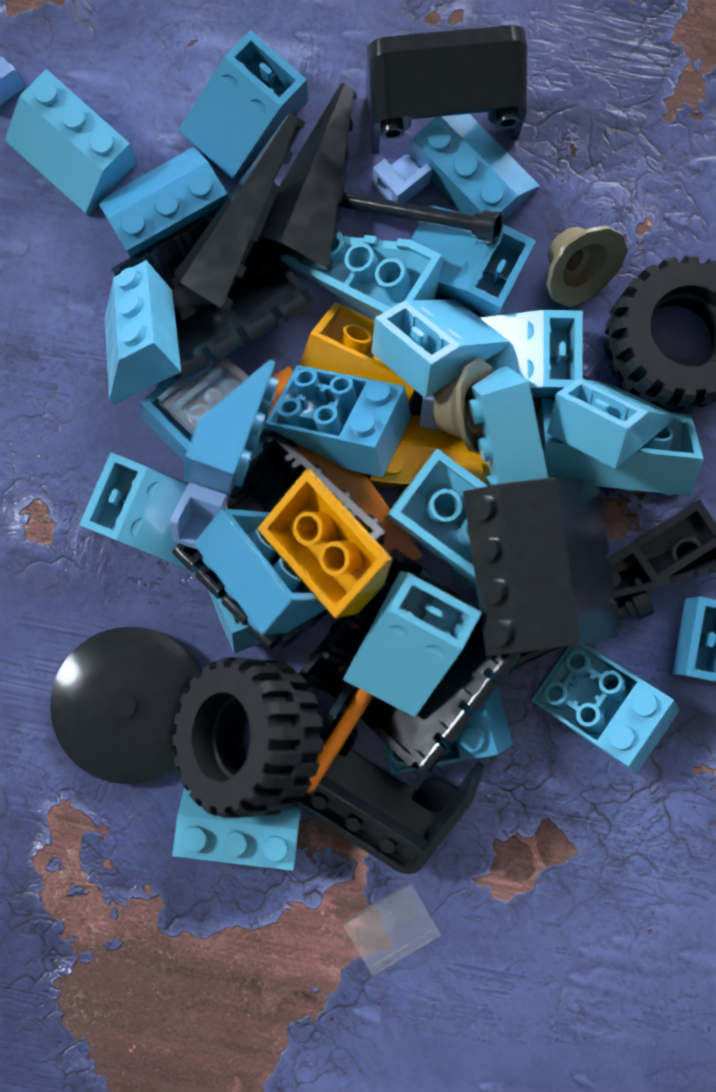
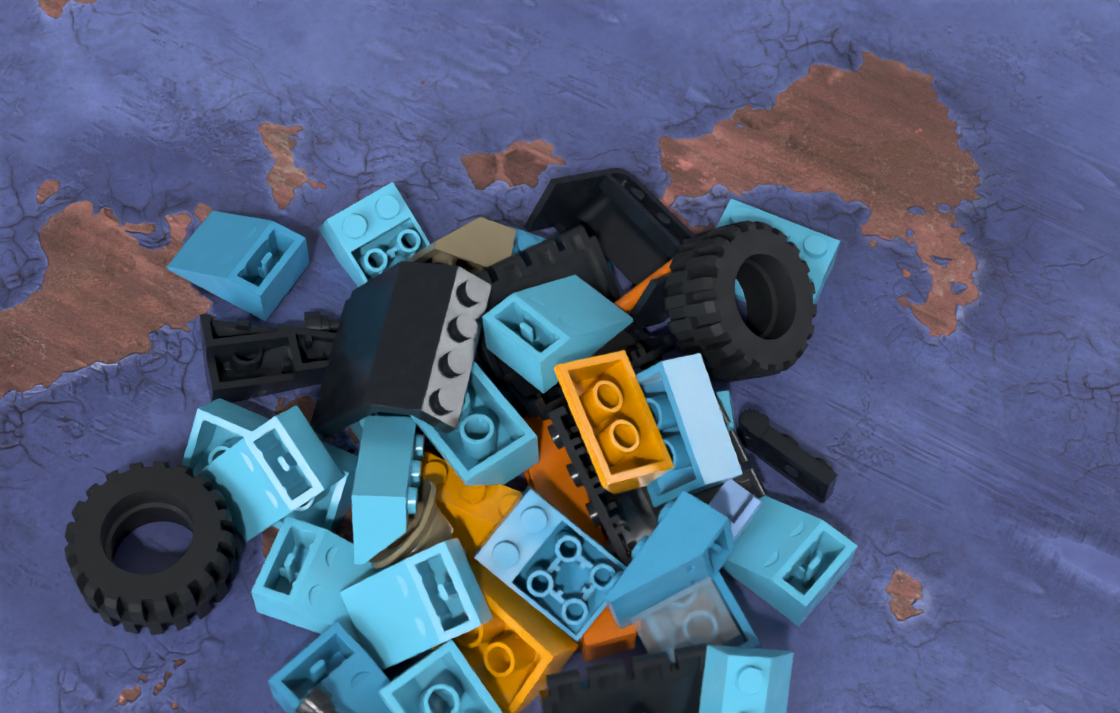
camera: 160 degrees left, 25 degrees down
black dish [50,627,202,784] -> none
clear plate [343,881,441,976] -> none
dark tan hat [546,226,628,307] -> none
none -> dark tan slope [405,217,516,281]
none -> black hinge [736,408,838,504]

